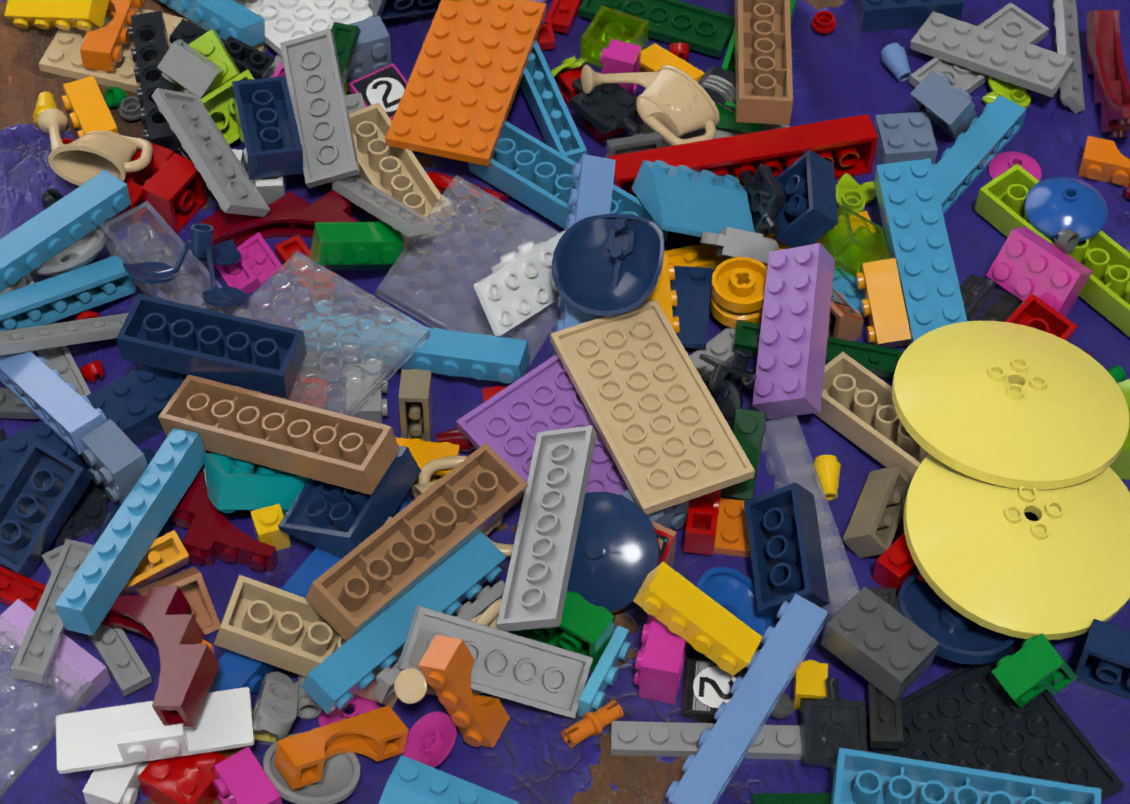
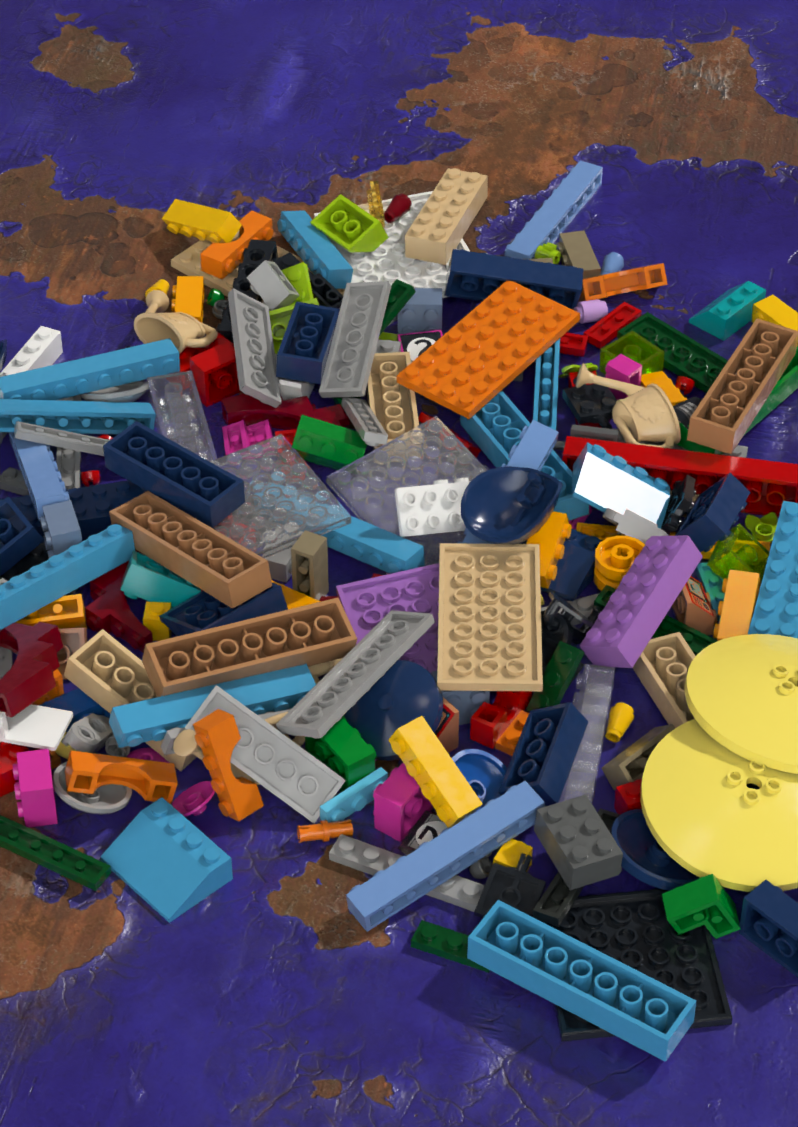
camera: 25 degrees right, 10 degrees down
dark blue plant [123,224,250,307] -> none

